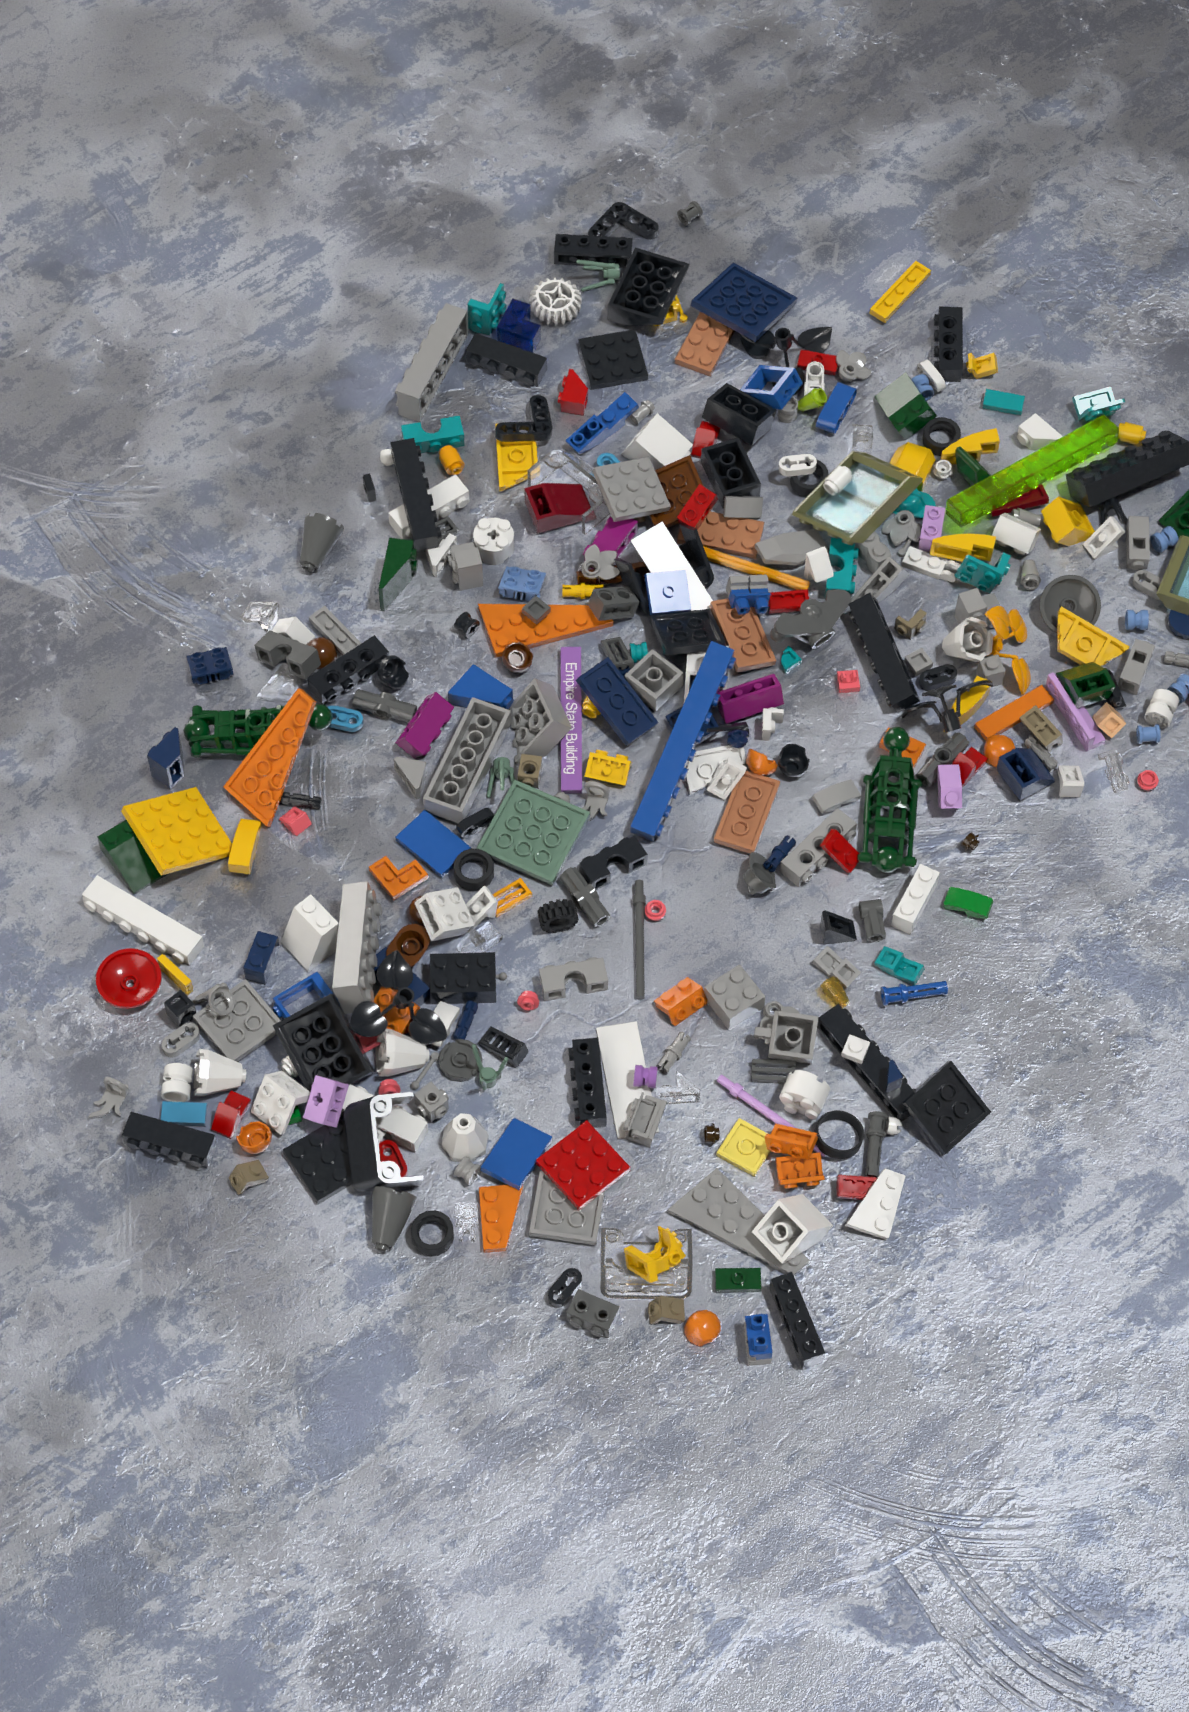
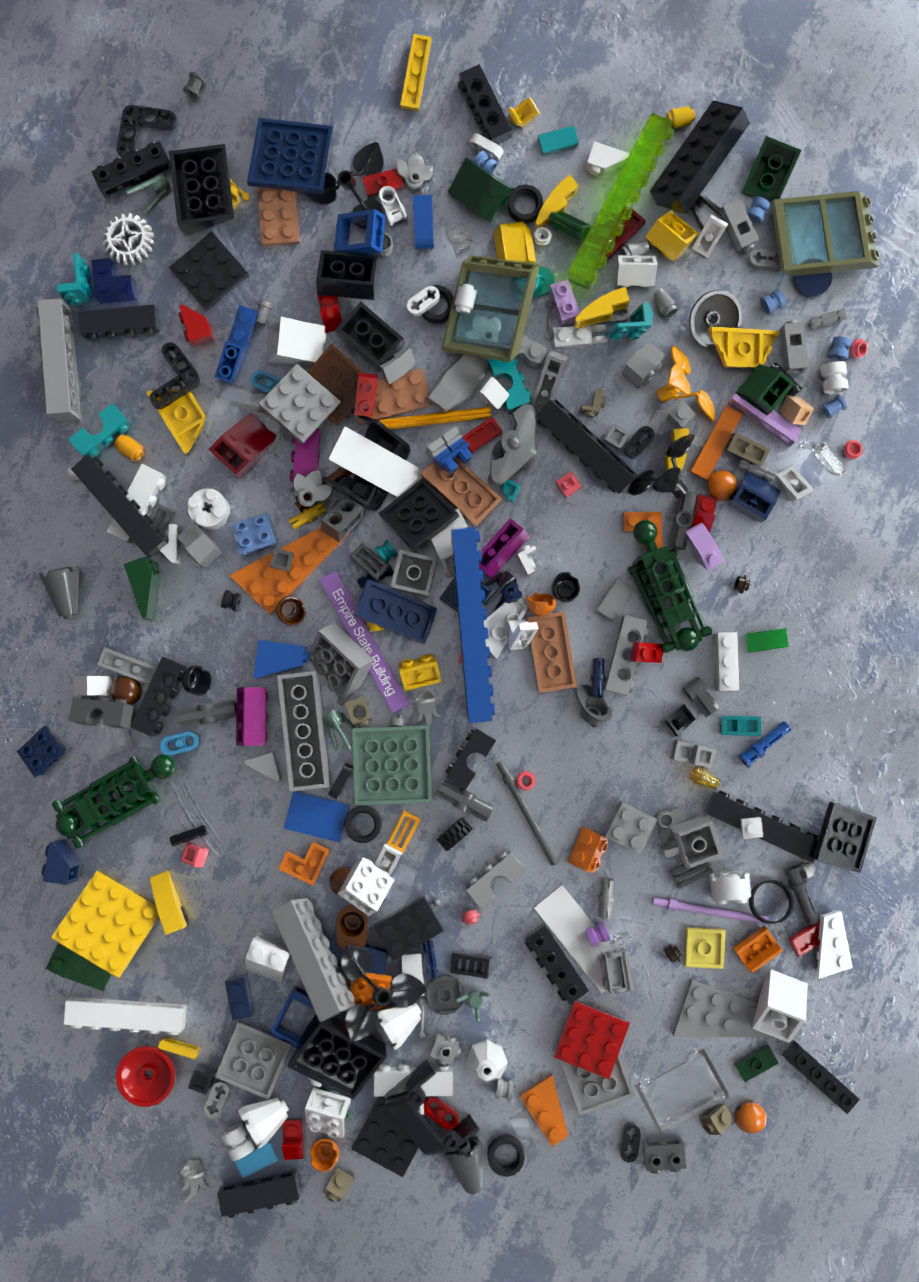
camera: 25 degrees left, 25 degrees up
light grey piece [192,983,234,1016] -> none
orange wing [223,688,316,827] -> none
clear slope [240,602,279,632] -> none
lavender brick [303,1075,349,1128] -> none
black tile [363,473,376,502] -> none
coral plate [378,1079,401,1095] -> none
blue tile [480,1118,552,1190] -> none
yellow tile [624,1226,686,1283] -> none
plate [645,570,692,615] -> none
blue hips [744,1314,773,1366] -> none
orange bracket [765,1123,818,1159] -> none
lime cone [798,388,827,412] -> none
light grey plate [882,510,921,547] -> none
dark blue slope [886,1059,903,1093] -> none
white cone [942,617,993,662] -> none
bracket [1072,387,1125,422] -> none

